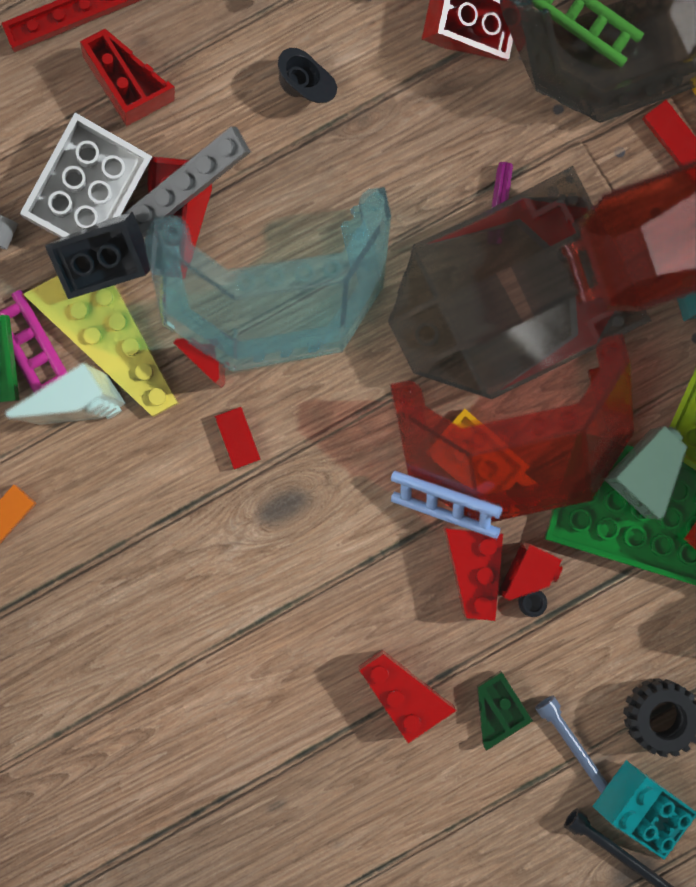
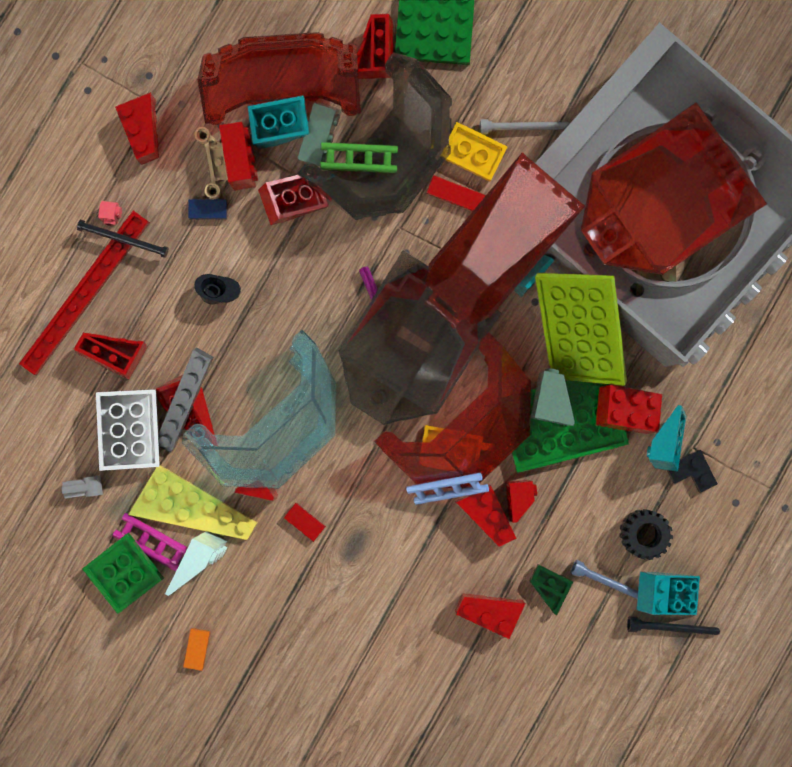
camera: 35 degrees left, 0 degrees up
black slope [45,212,154,299] -> none
black plate [518,590,547,617] -> none

